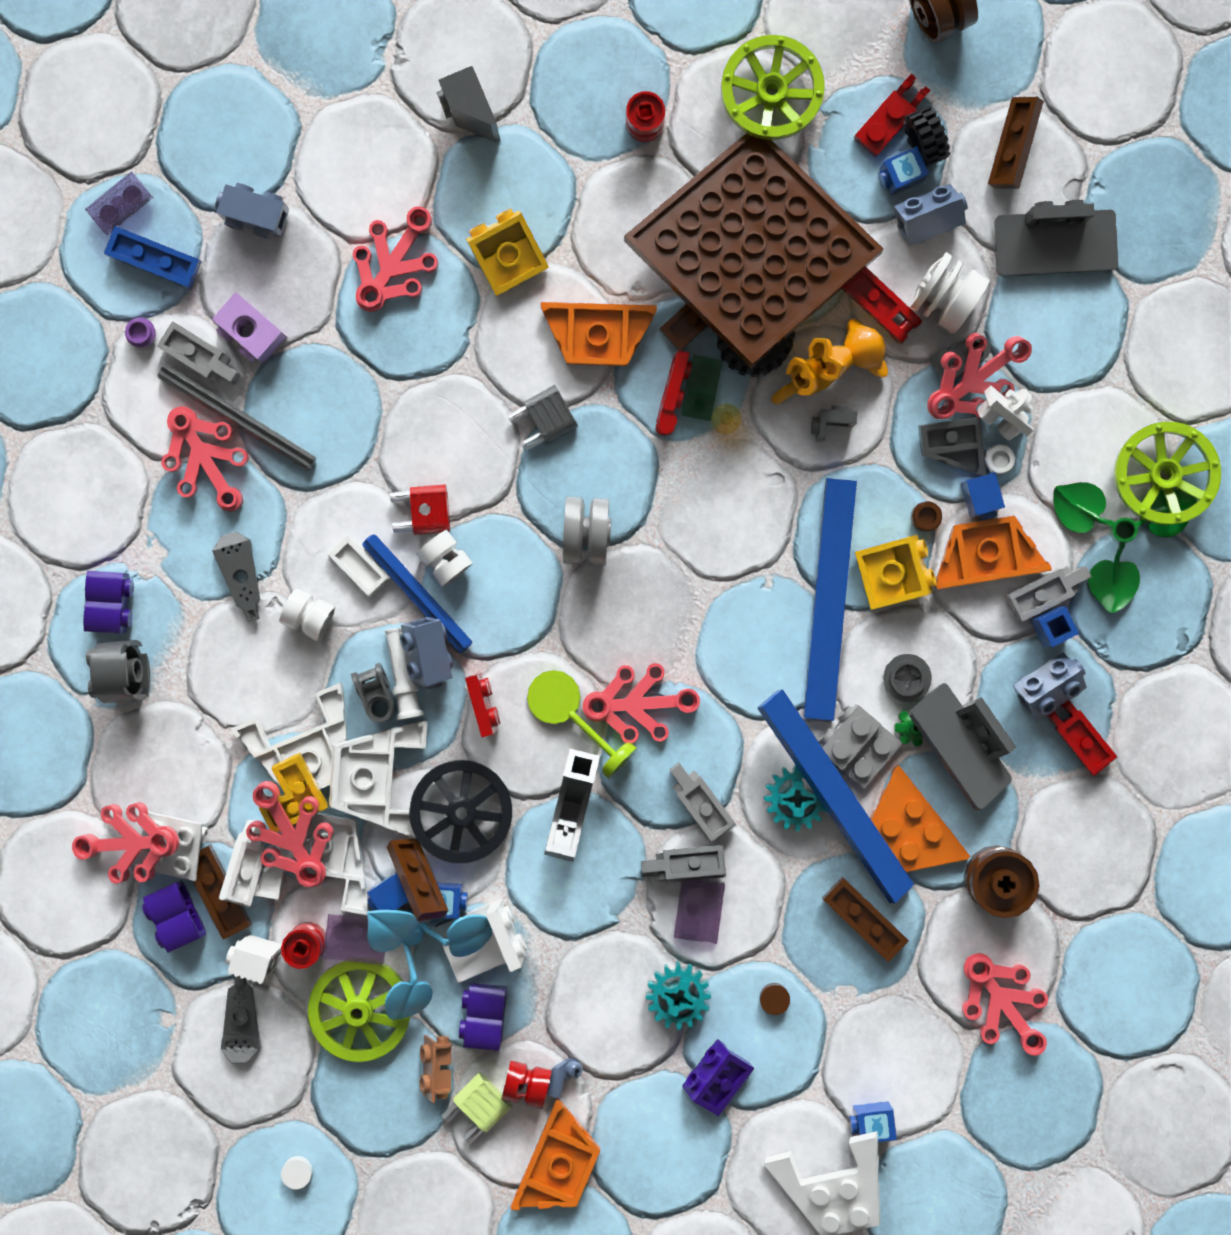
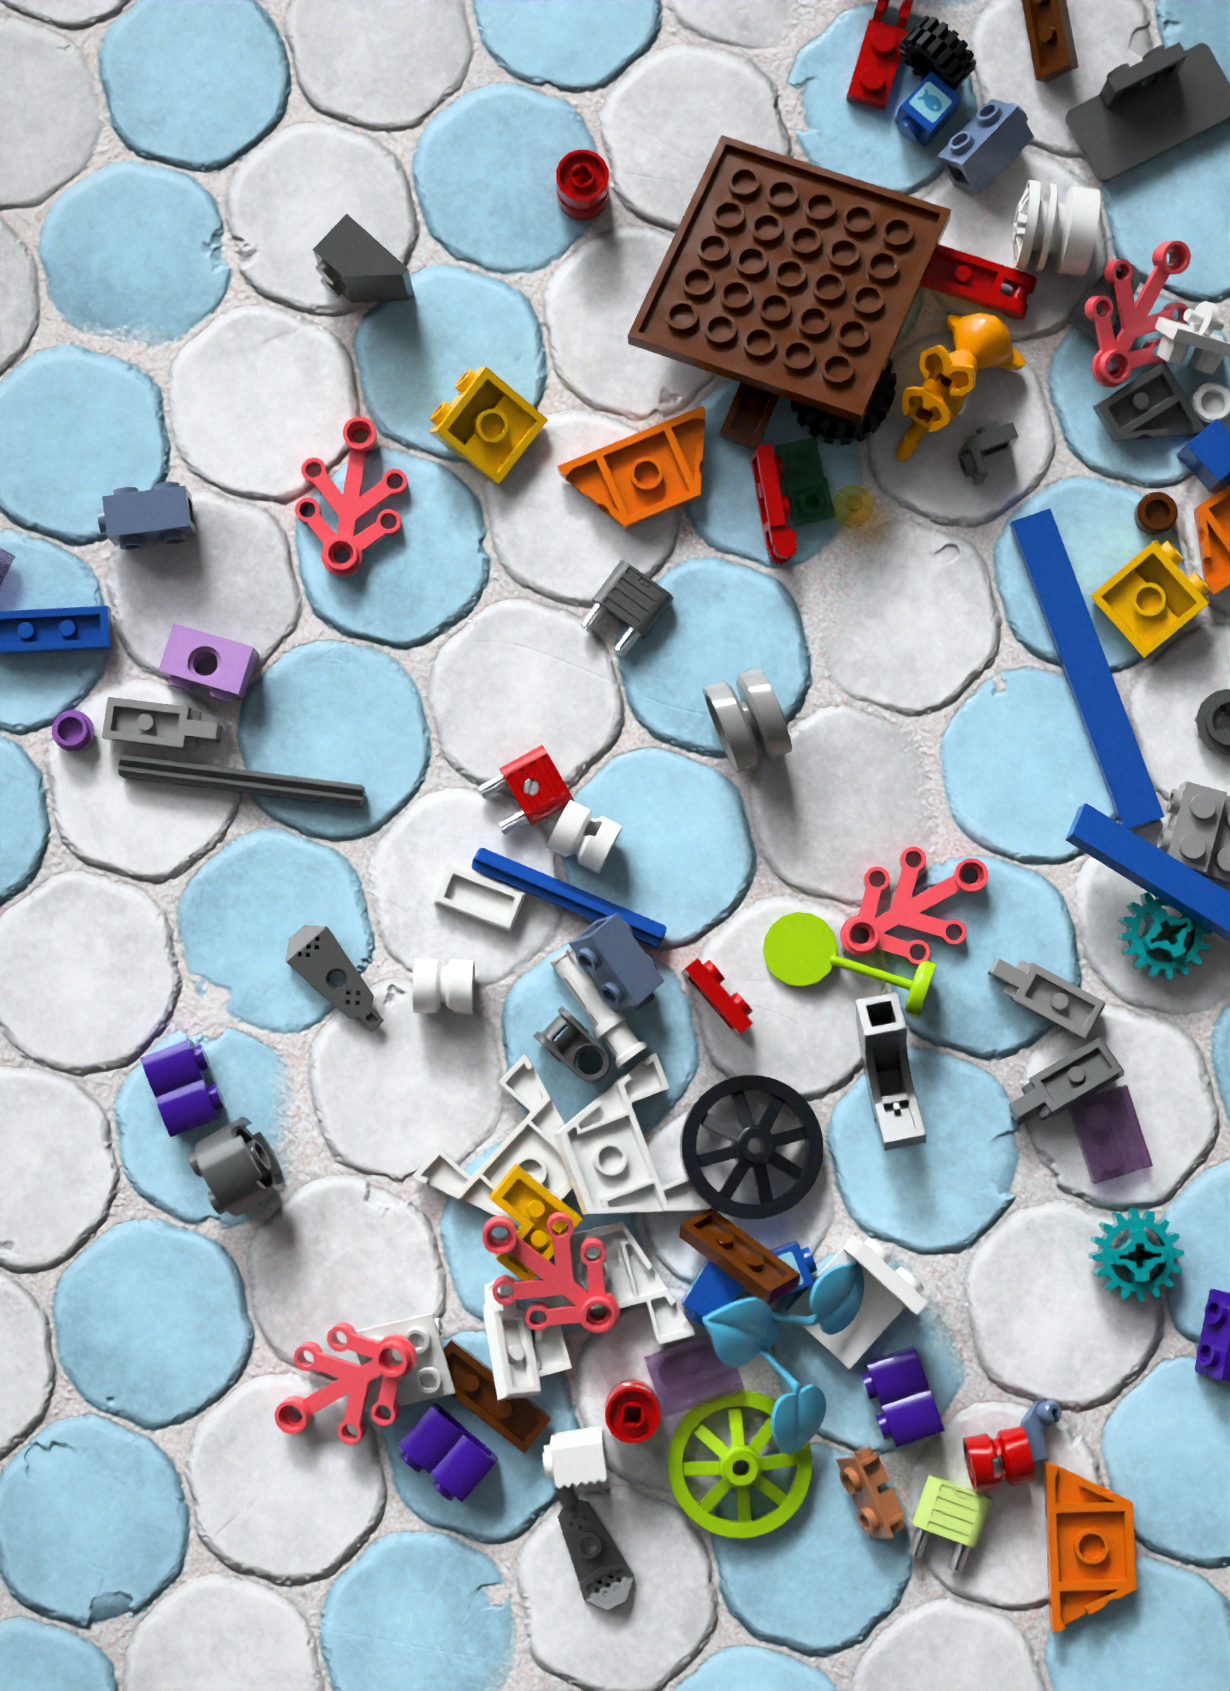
camera: 30 degrees left, 5 degrees down
coral plant [161,406,249,512] -> none
lime wheel [721,35,825,140] -> none

